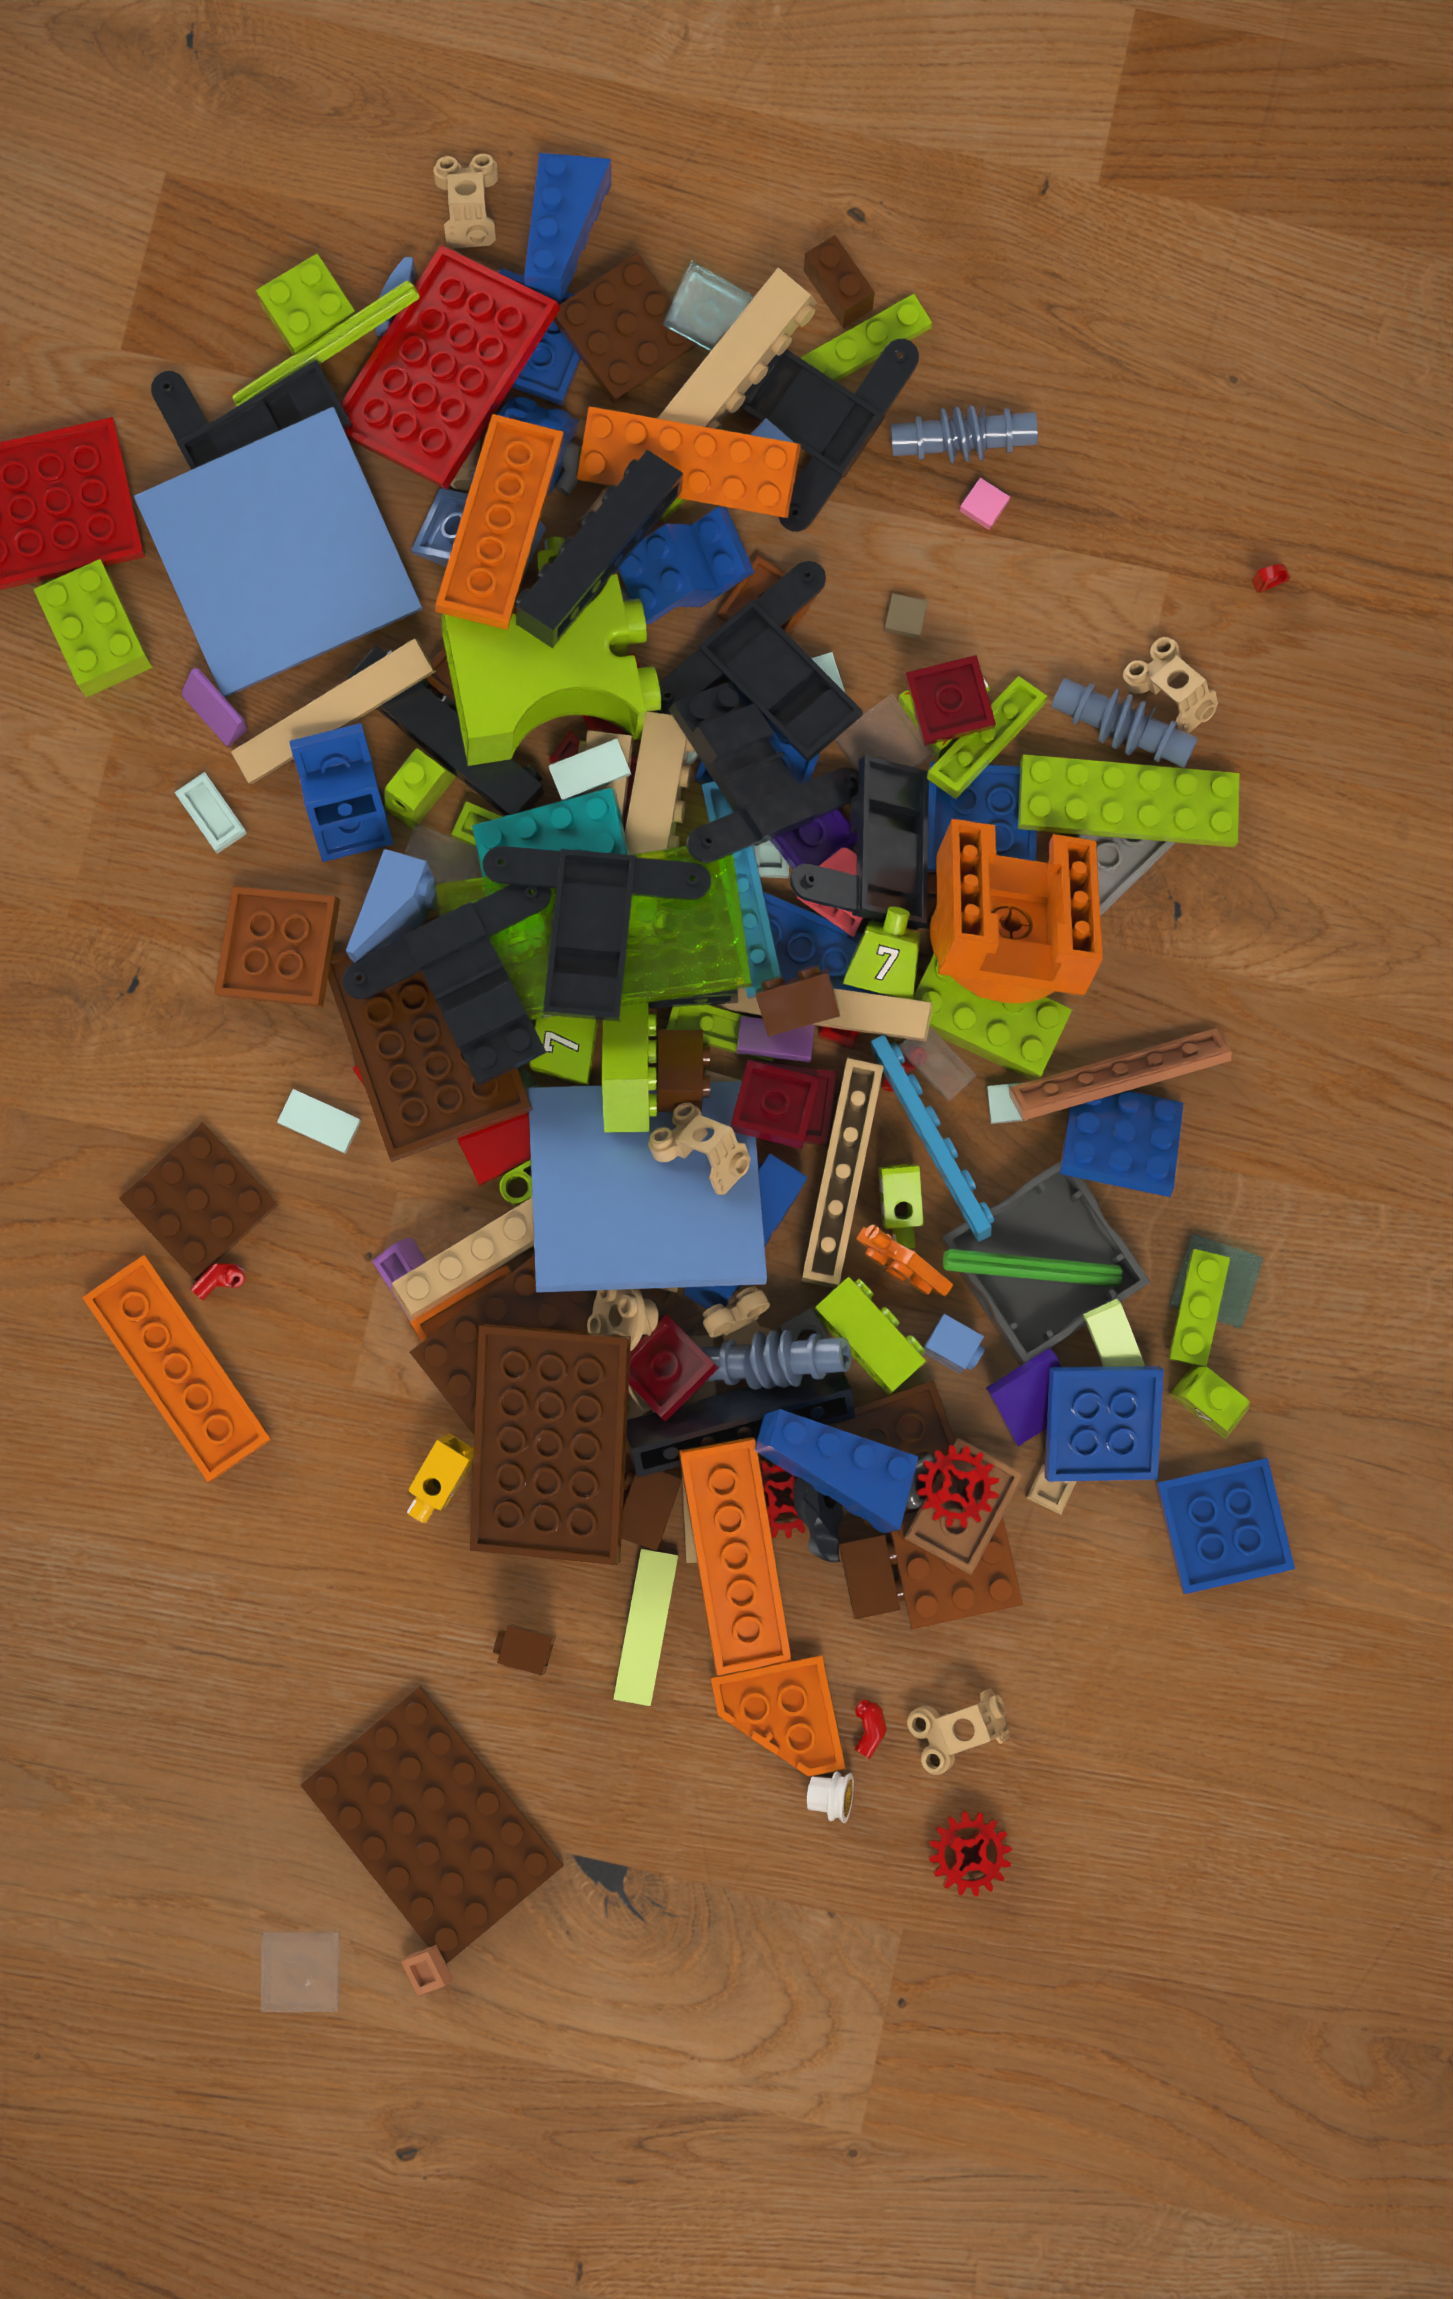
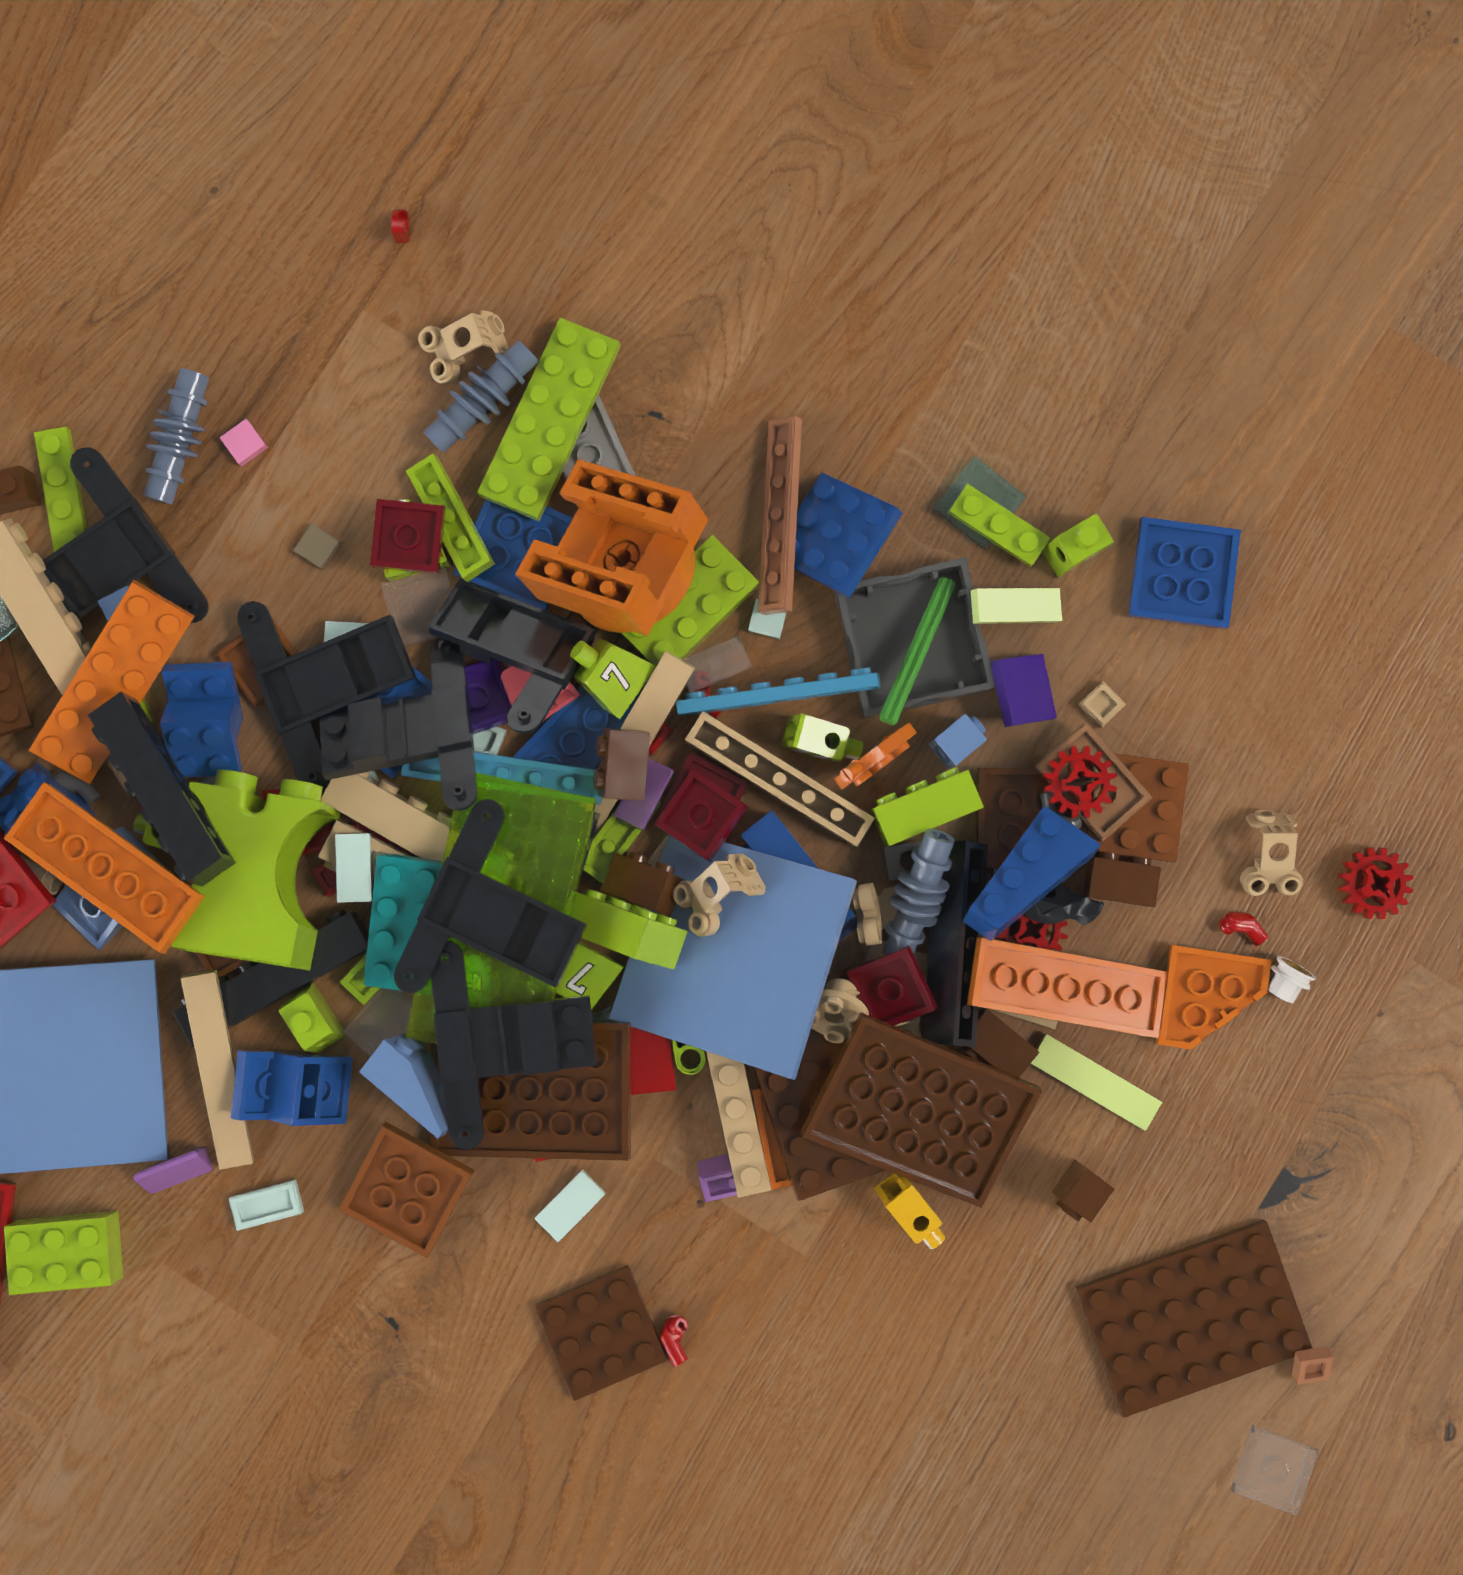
camera: 70 degrees left, 5 degrees up
orange plate [82,1255,272,1483] -> none
blue plate [1044,1366,1164,1482] -> none

